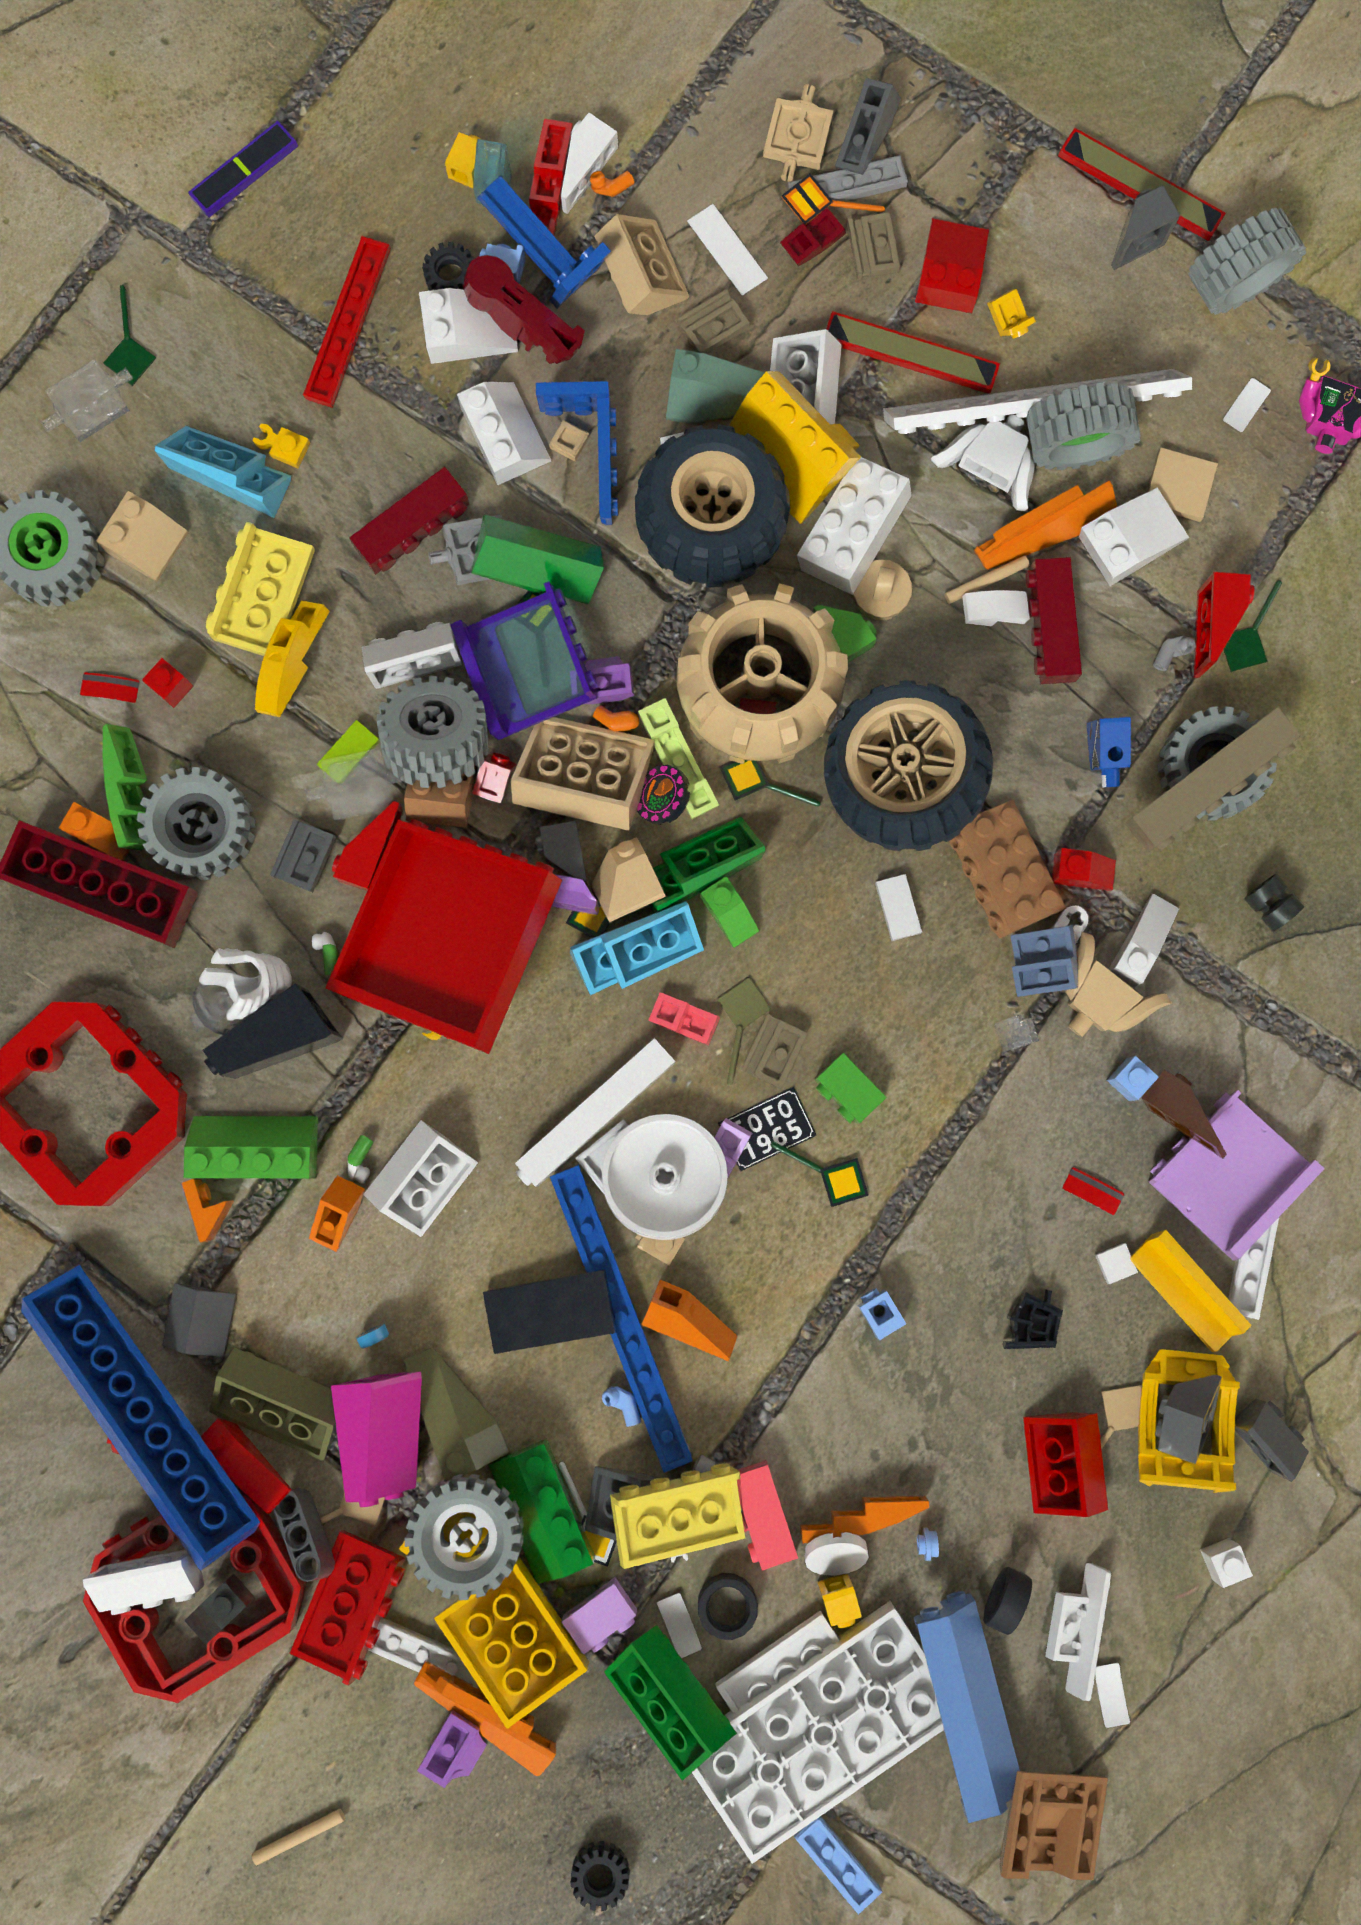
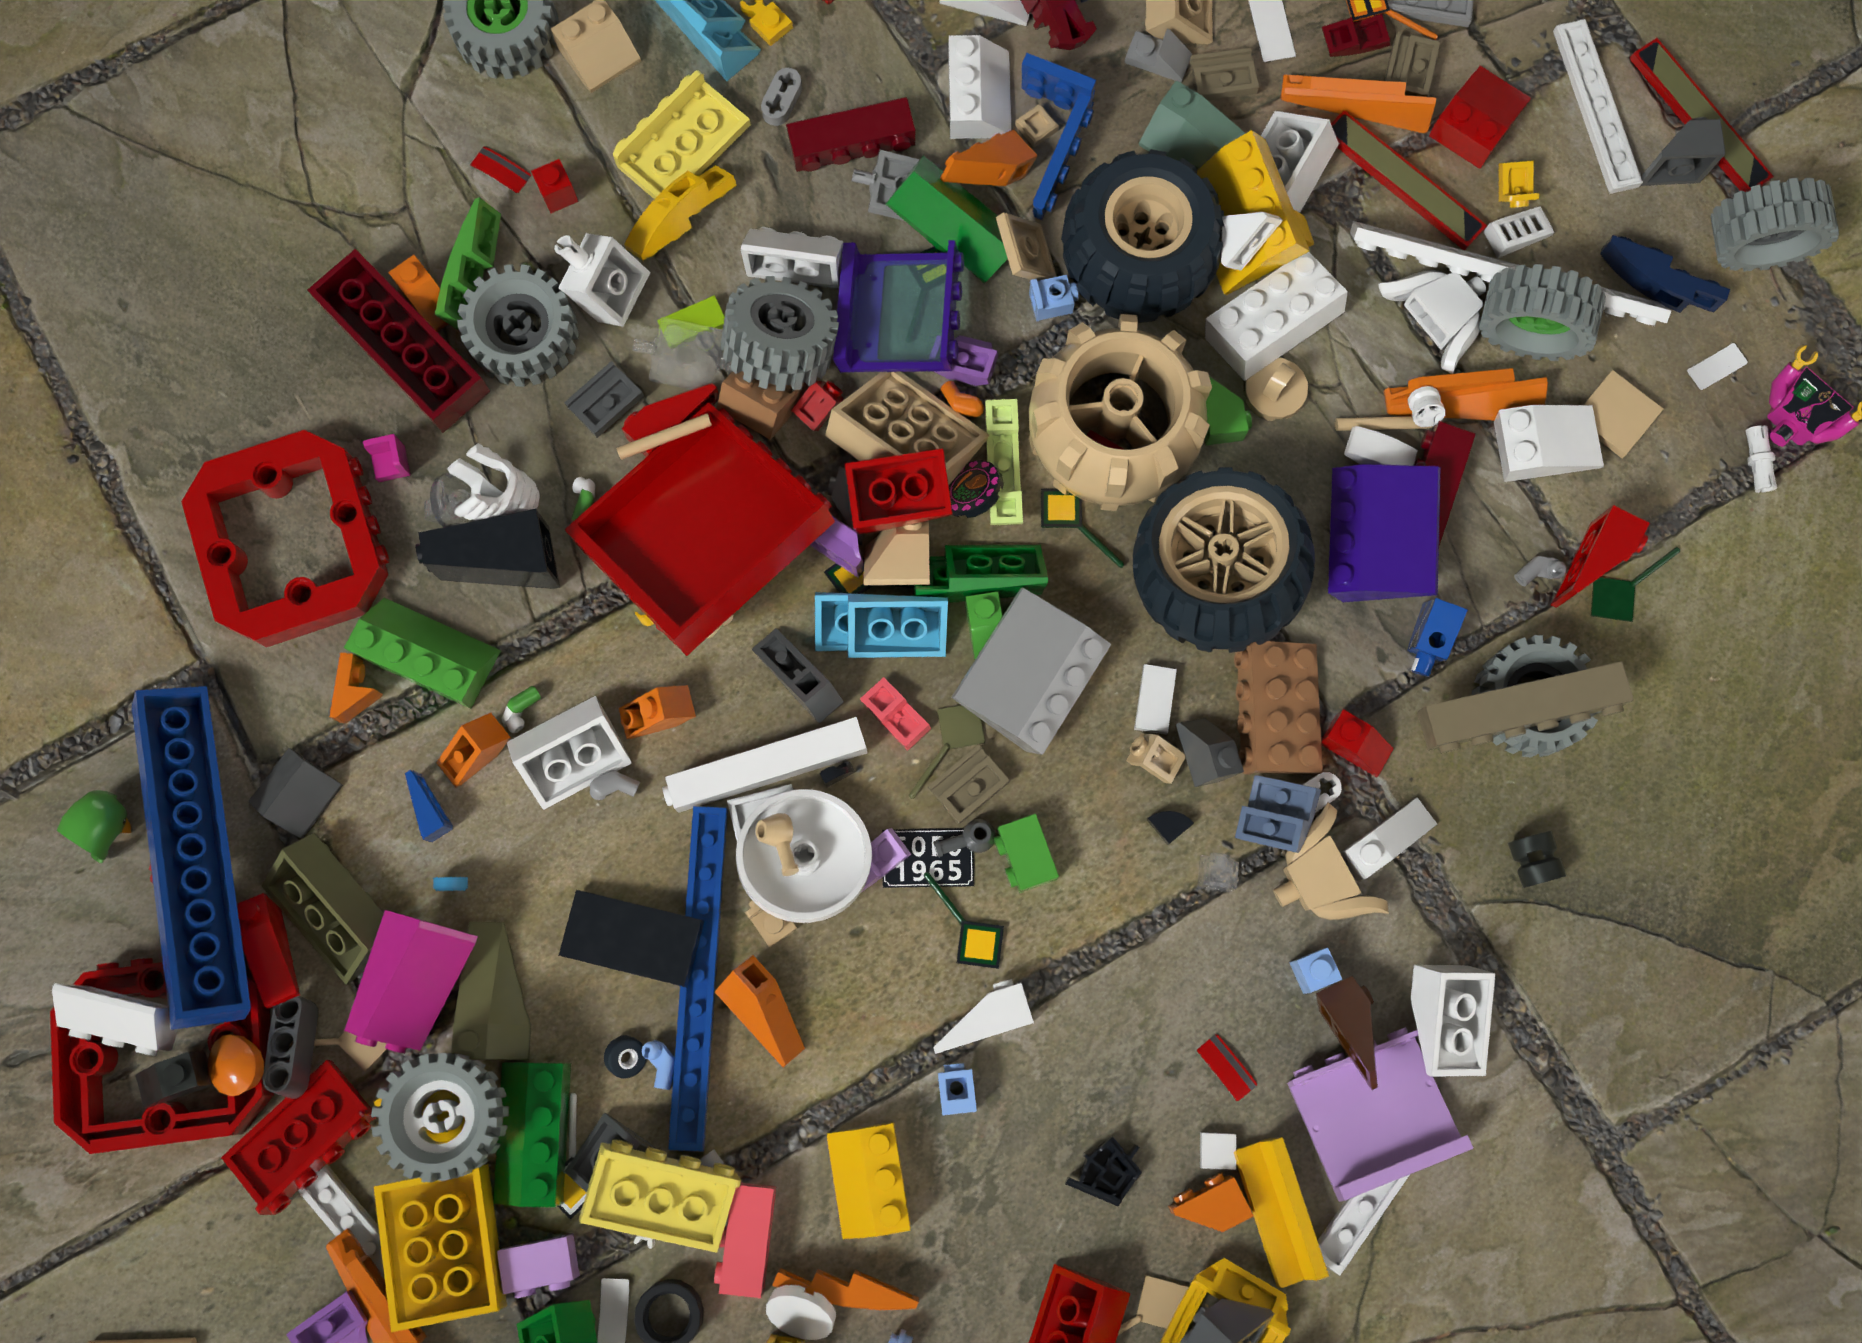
camera: 25 degrees right, 5 degrees down
none -> bright green piece [56,790,131,864]
none -> orange hat [208,1034,264,1096]
none -> dark pink panel [363,434,410,483]
none -> blue slope [405,770,453,842]
none -> white brick [554,233,651,327]
none -> light grey arm [590,771,640,800]
none -> black wheel [604,1035,646,1079]
none -> tan bar [616,413,712,460]
none -> orange slope [619,685,696,739]
none -> dark grey slope [752,628,844,723]
none -> tan bar [755,813,799,876]
none -> light grey beam [761,68,802,126]
none -> black tile [820,761,856,788]
none -> yellow slope [826,1122,911,1239]
none -> red slope [845,448,953,534]
none -> dark grey bar [933,819,996,858]
none -> white slope [933,979,1034,1054]
none -> orange slope [940,129,1038,186]
none -> light grey slope [951,588,1111,755]
none -> tan tile [996,212,1057,281]
none -> light blue brick [1029,275,1078,321]
none -> light grey slope [1124,29,1192,83]
none -> tan bracket [1126,734,1185,784]
none -> black tile [1146,811,1194,845]
none -> orange slope [1168,1173,1254,1232]
none -> dark grey slope [1176,718,1244,787]
none -> white slope [1221,212,1283,271]
none -> orange wedge [1281,74,1436,134]
none -> dark purple slope [1328,464,1441,602]
none -> white wheel [1408,386,1445,427]
none -> white slope [1411,965,1495,1077]
none -> white slope [1484,206,1555,258]
none -> white tile [1553,19,1643,194]
none -> dark blue slope [1600,235,1730,313]
none -> white pin [1746,425,1777,493]

